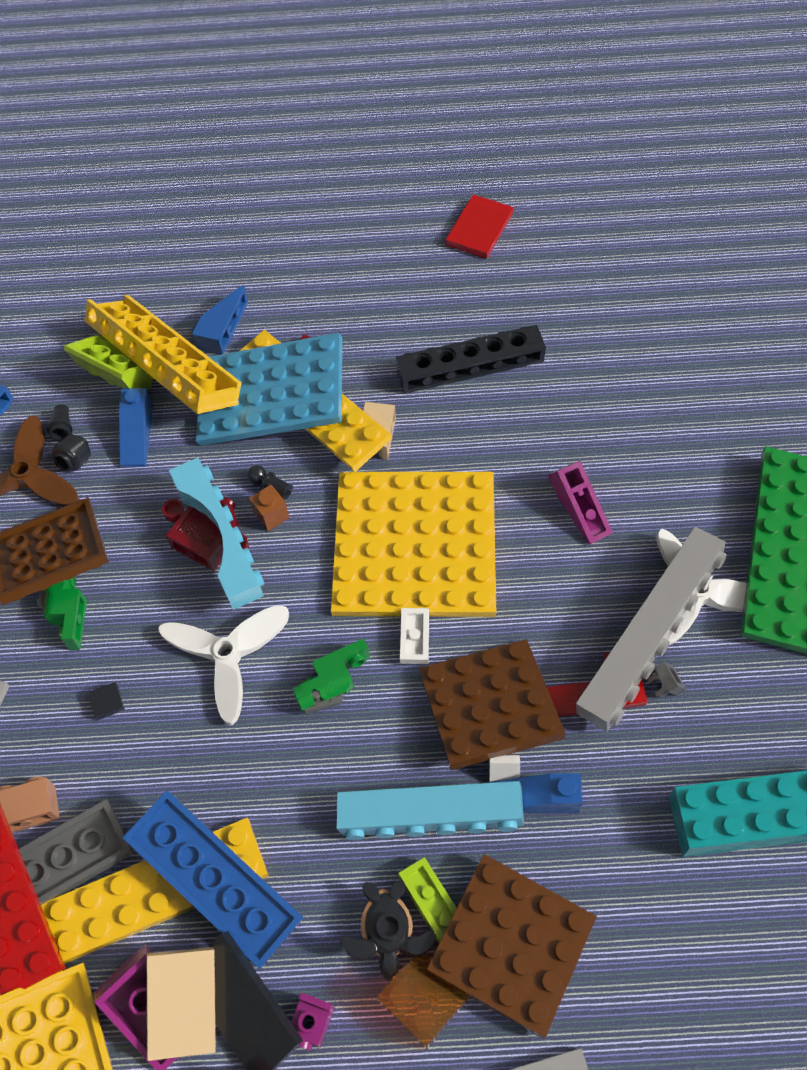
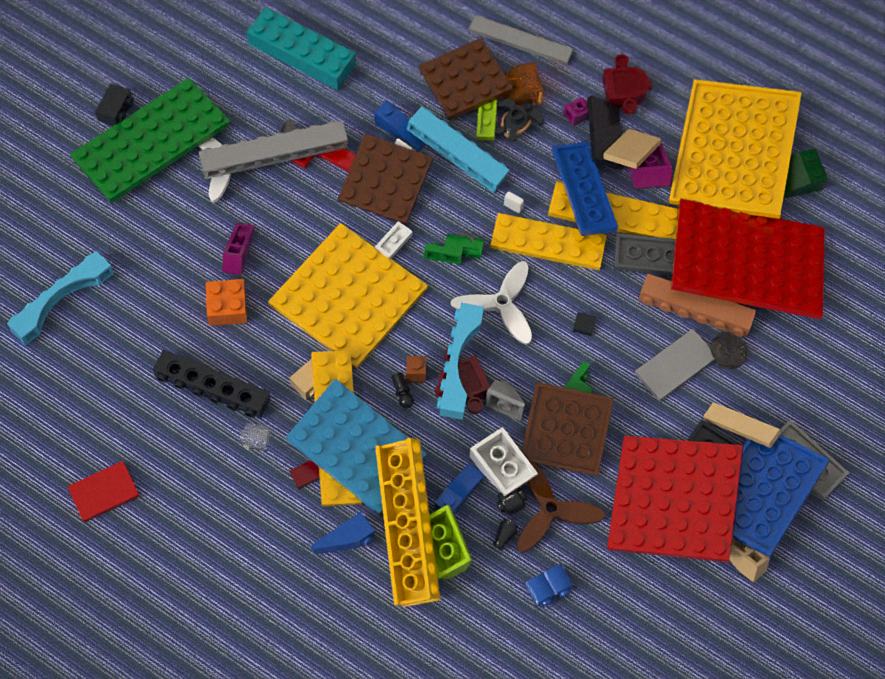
camera: 150 degrees left, 5 degrees up
none -> medium azure arch [7,251,114,346]
none -> orange brick [206,279,248,326]
none -> clear brick [240,423,271,451]
none -> white slope [470,427,538,496]
none -> light grey slope [485,380,525,421]
none -> yellow plate [490,213,607,270]
none -> white tile [504,192,524,214]

